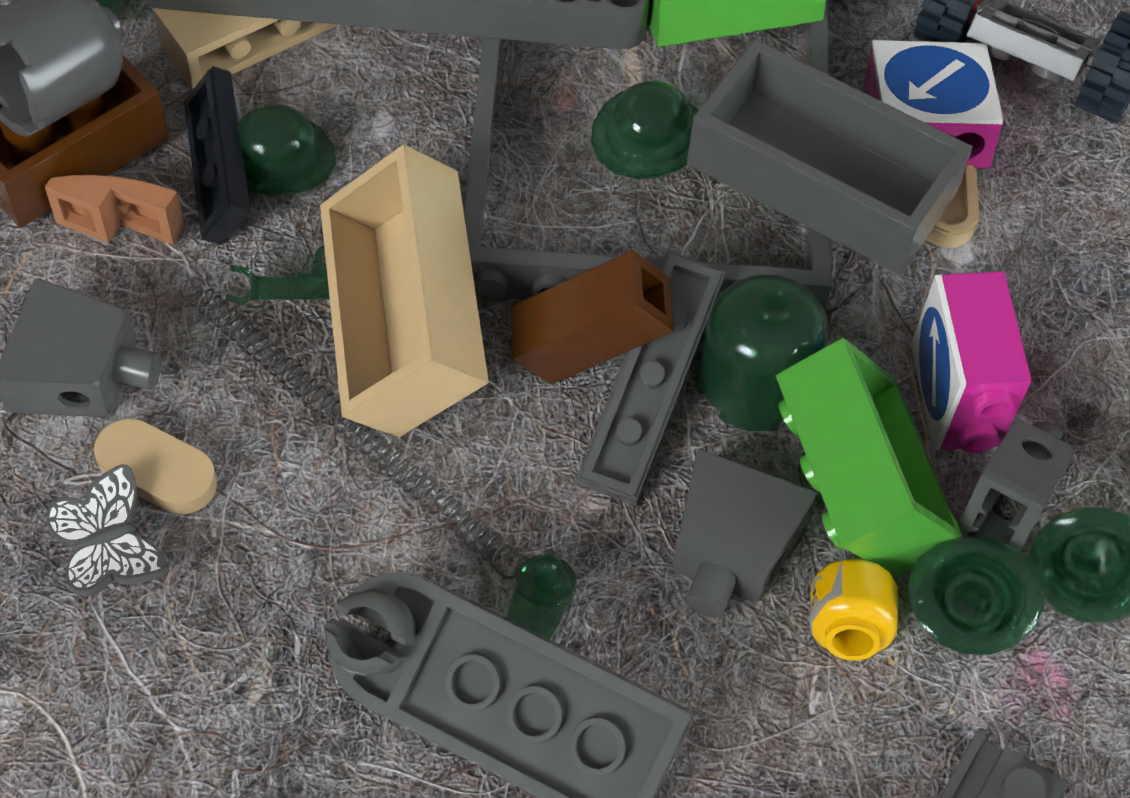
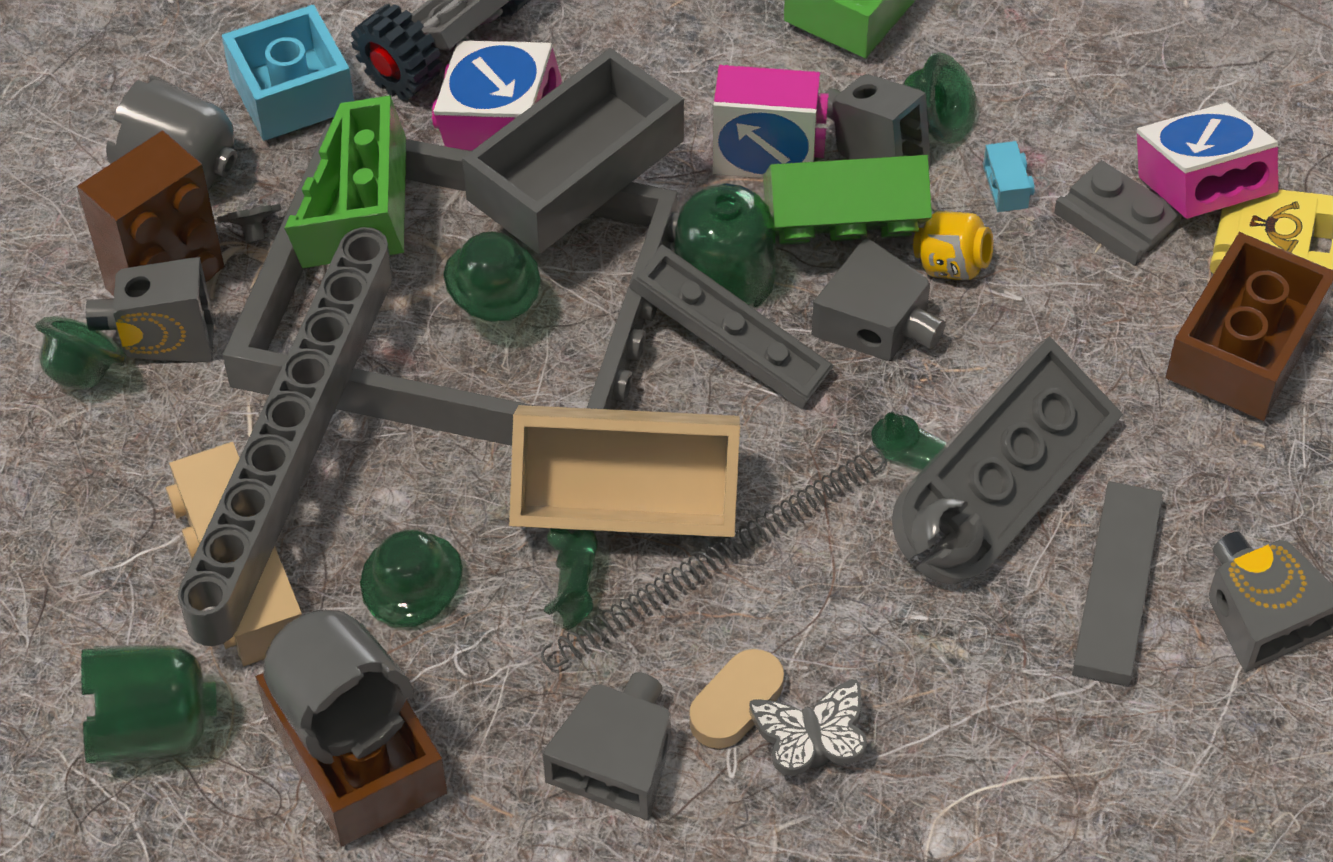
camera: 75 degrees left, 5 degrees down
nougat slope [45,175,185,245] -> none
black tile [184,66,251,245] -> none
reddish brown brick [510,250,674,385] -> none
clear green hat [909,537,1044,655] -> none
none -> medium azure piece [983,141,1035,212]

